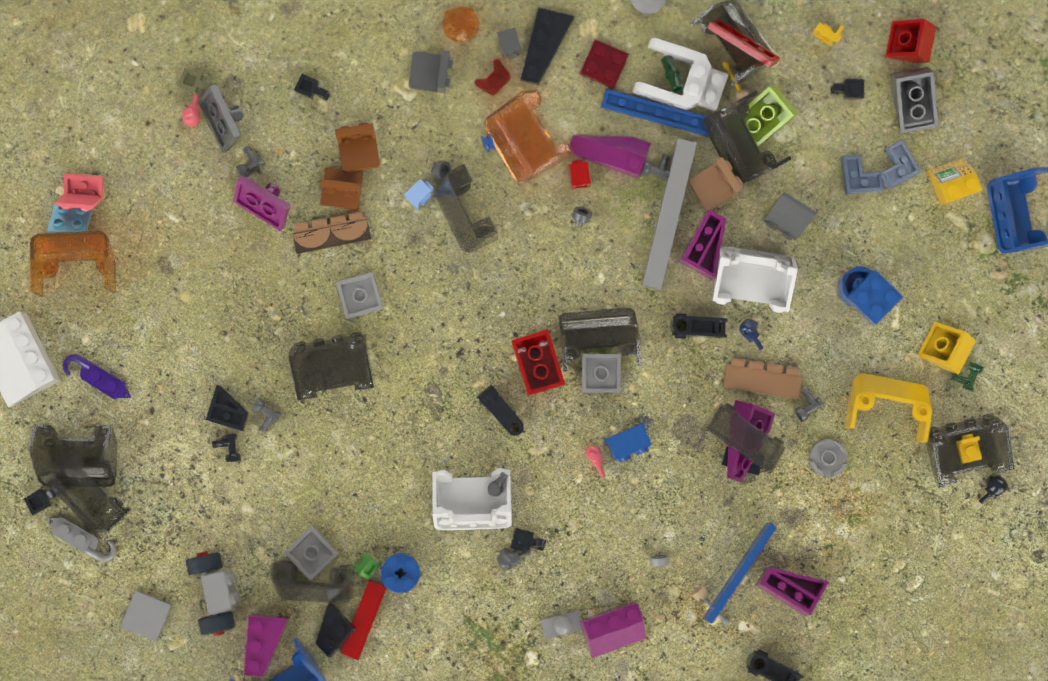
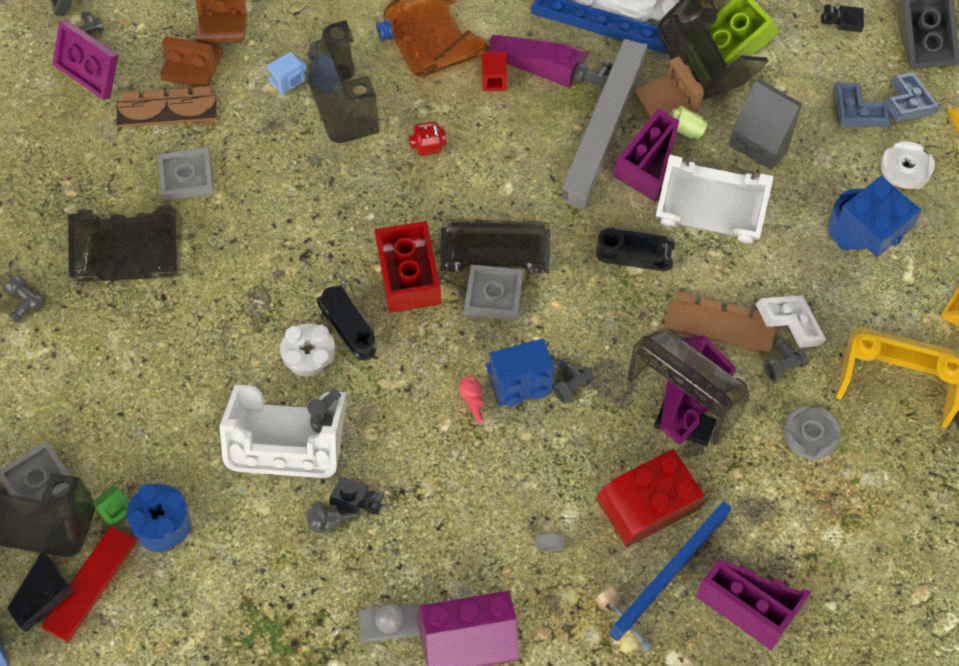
camera: 10 degrees right, 25 degrees down
dark grey tile [572,207,592,227] -> none
dark blue piece [739,319,764,350] -> none
none -> white plate [280,324,336,376]
none -> red head [409,121,447,156]
none -> dark grey piece [552,358,594,404]
none -> red brick [596,448,705,548]
none -> yellowish green brick [670,106,707,140]
none -> white plate [756,295,826,348]
none -> white plate [881,141,935,189]

